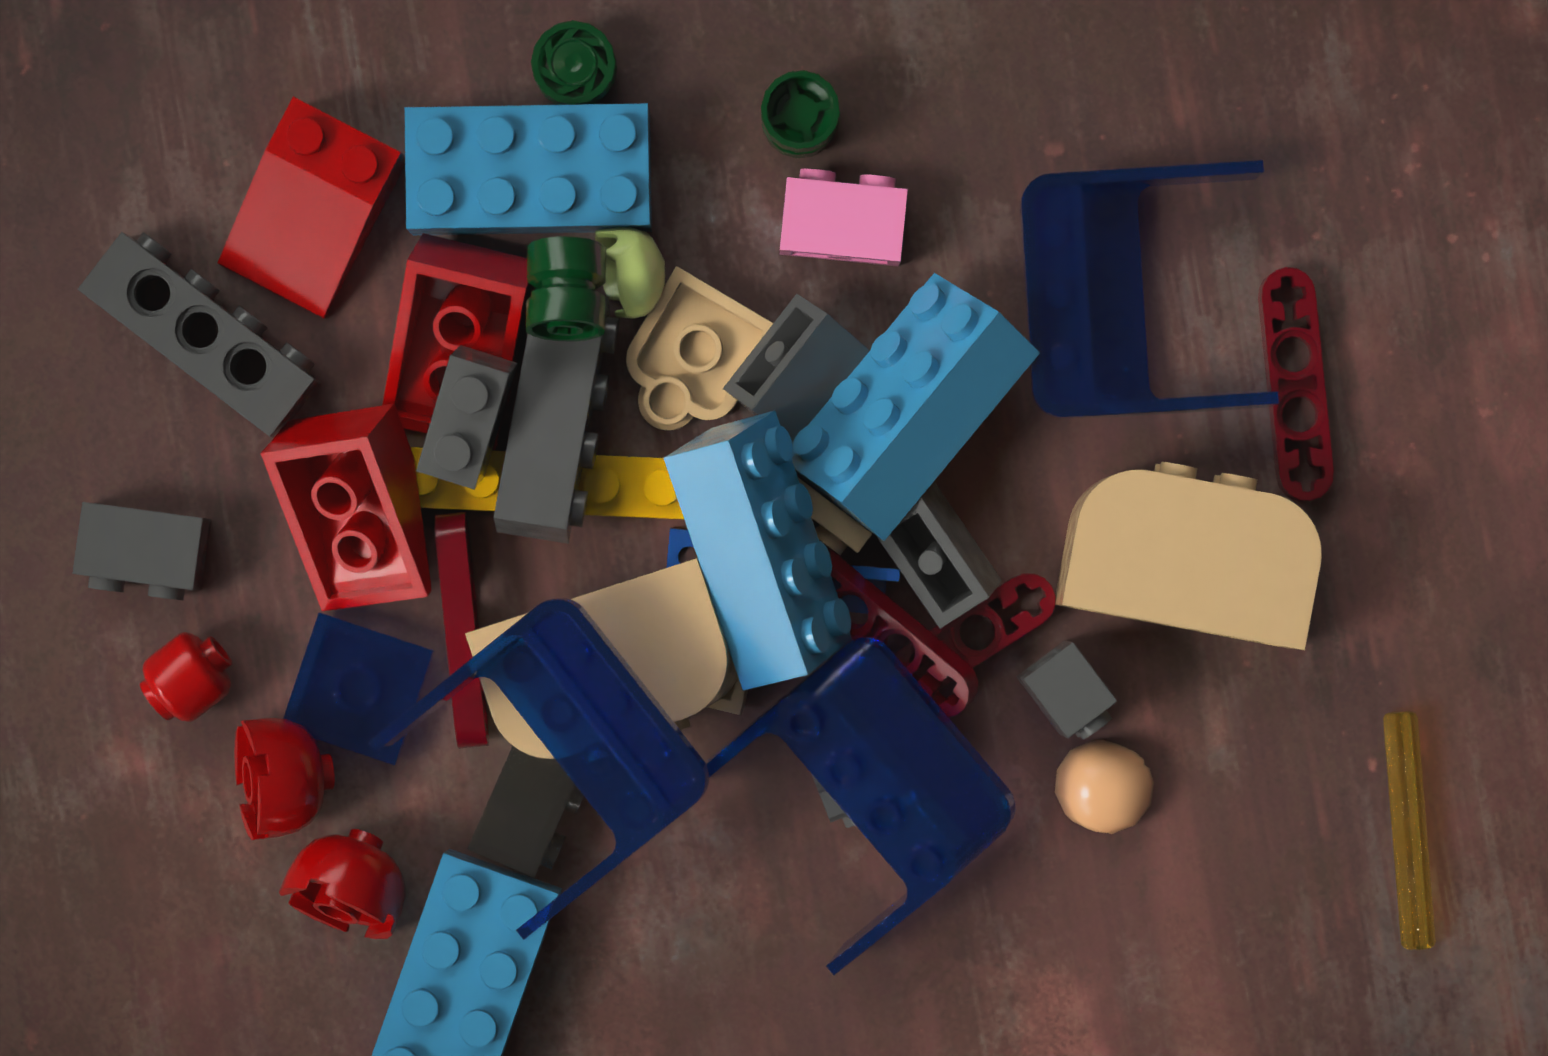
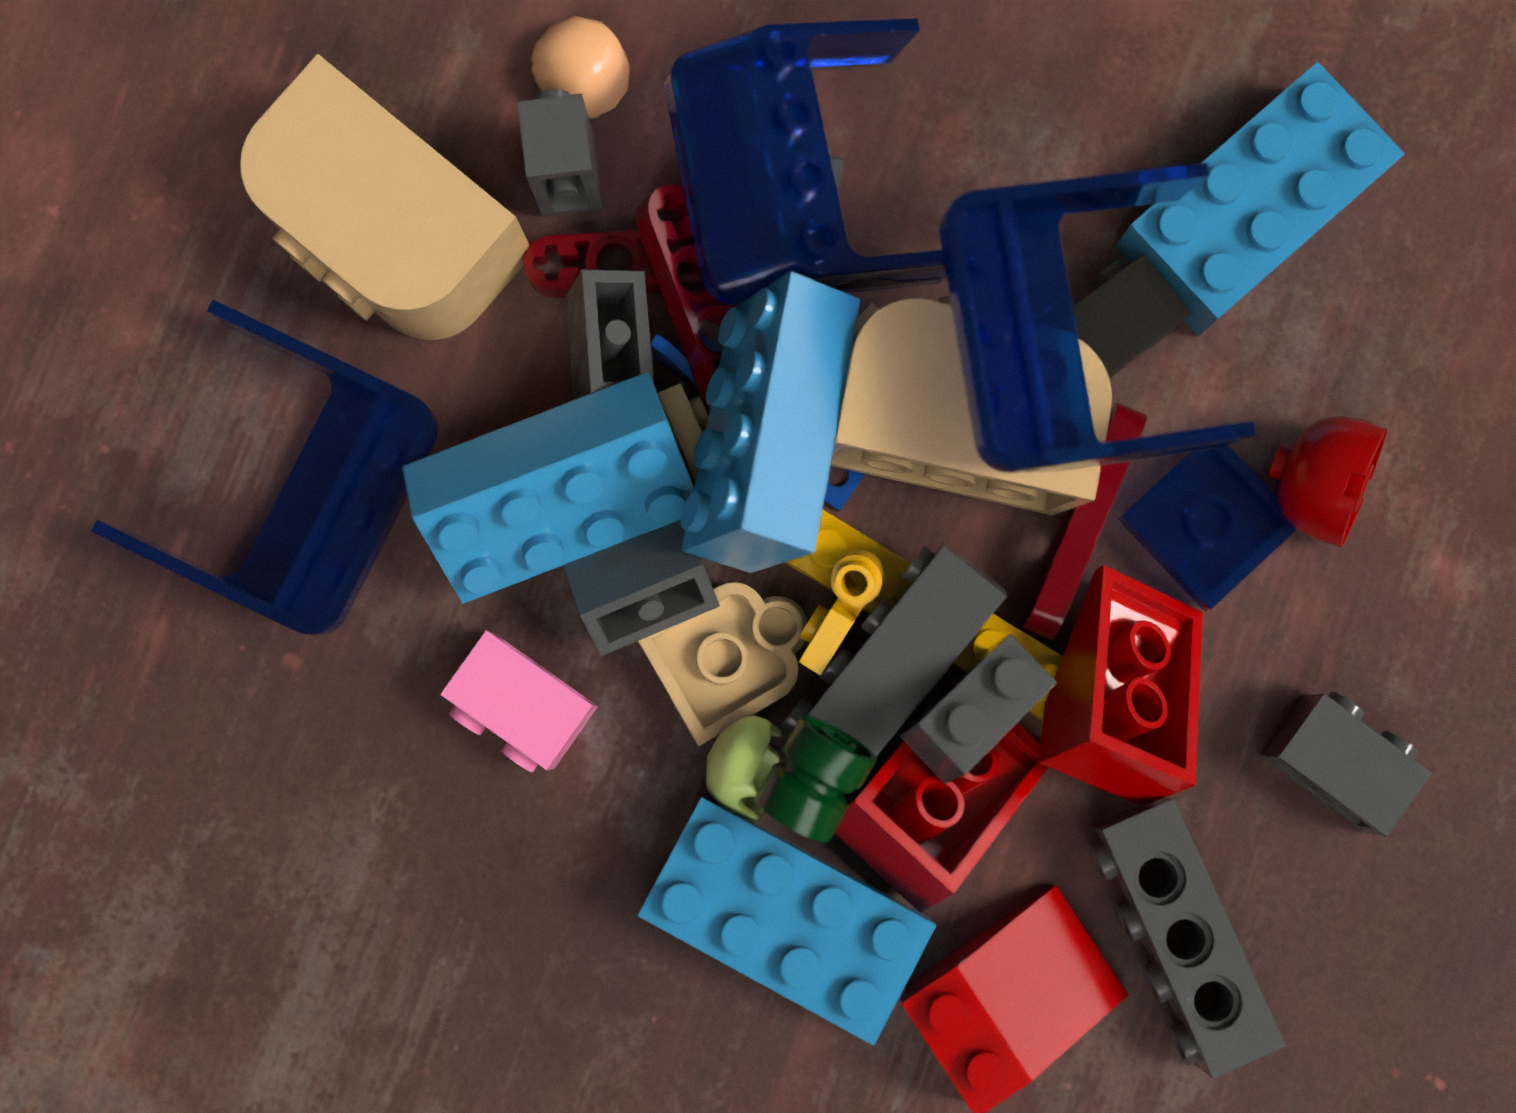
camera: 150 degrees left, 5 degrees down
red head [140,632,233,722] -> none
red cylinder [279,829,405,939] -> none
dark green wheel [531,20,617,105] -> none
dark green wheel [761,70,840,158] -> none
dark red beam [1258,267,1334,501] -> none
none -> yellow plate [799,549,886,676]

